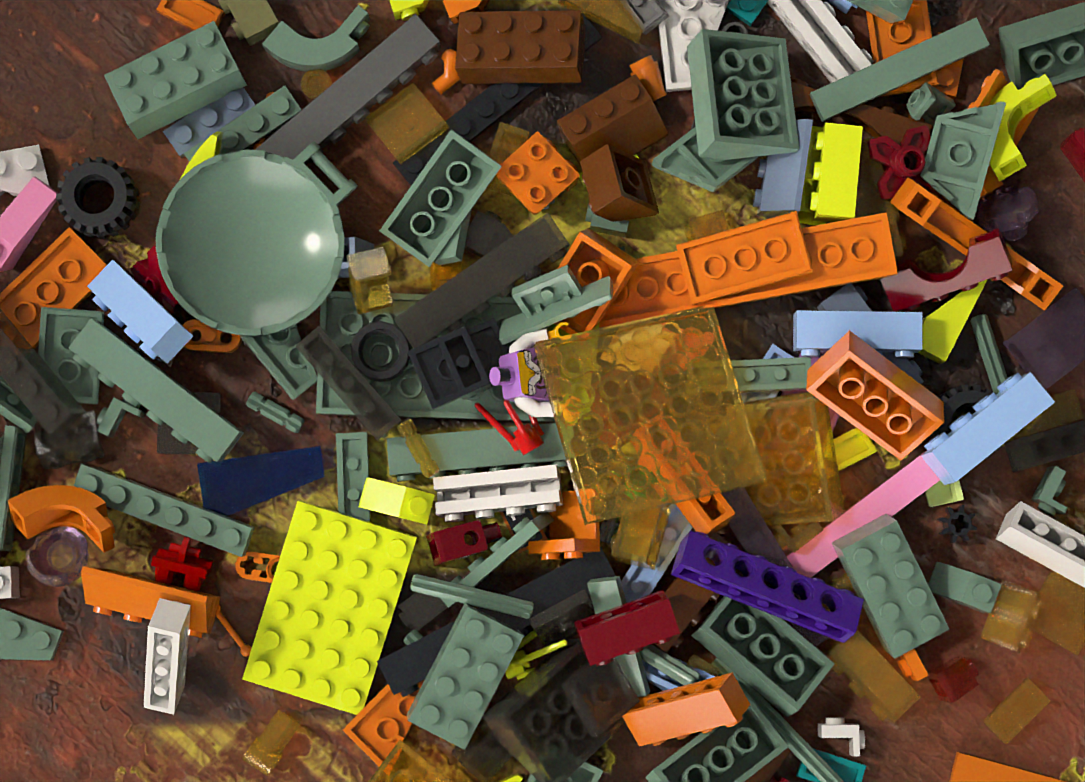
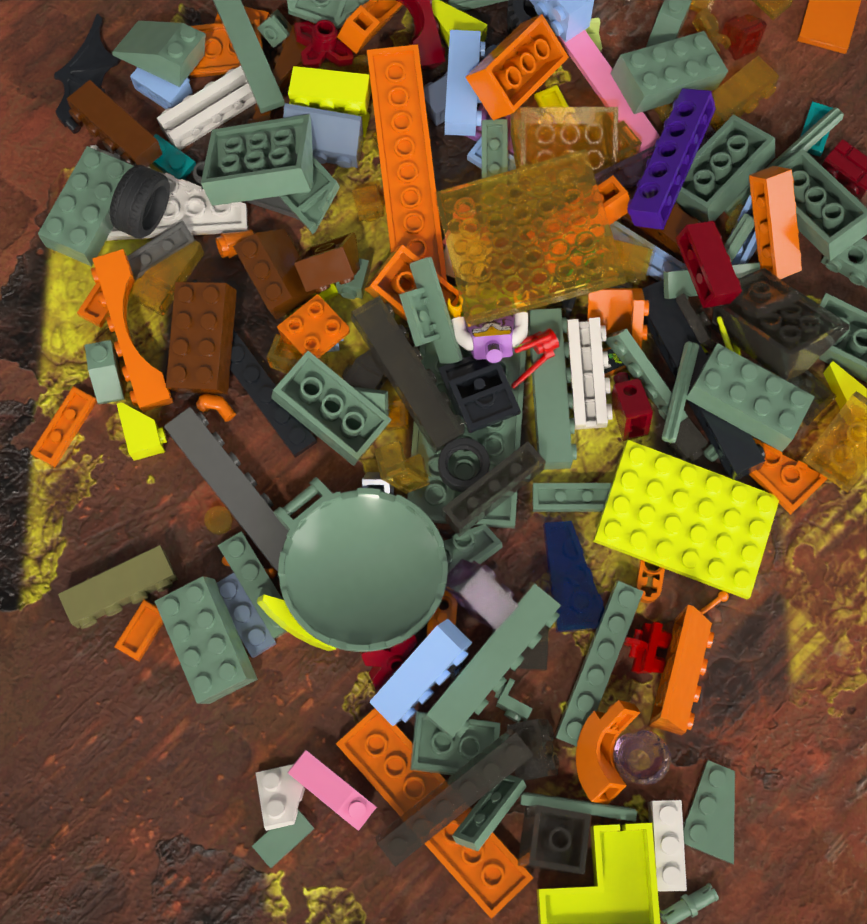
camera: 85 degrees left, 10 degrees down
black tyre [56,157,140,239] -> none
white brick [144,598,191,715] -> none
clear yellow piece [242,709,301,777] -> none
sand green axle [246,392,304,433] -> none
sand green arch [262,5,370,72] -> none
neon yellow slope [358,477,435,525] -> none
clear yellow tile [364,83,449,164] -> none
clear yellow axle [397,419,439,478] -> none
orange tile [676,211,813,305] -> none
white bracket [818,717,865,756] -> none
orange plate [898,648,929,681] -> none
black gear [937,505,977,543] -> none
none -> brick [445,559,519,630]
none -> clear yellow plate [692,8,731,53]

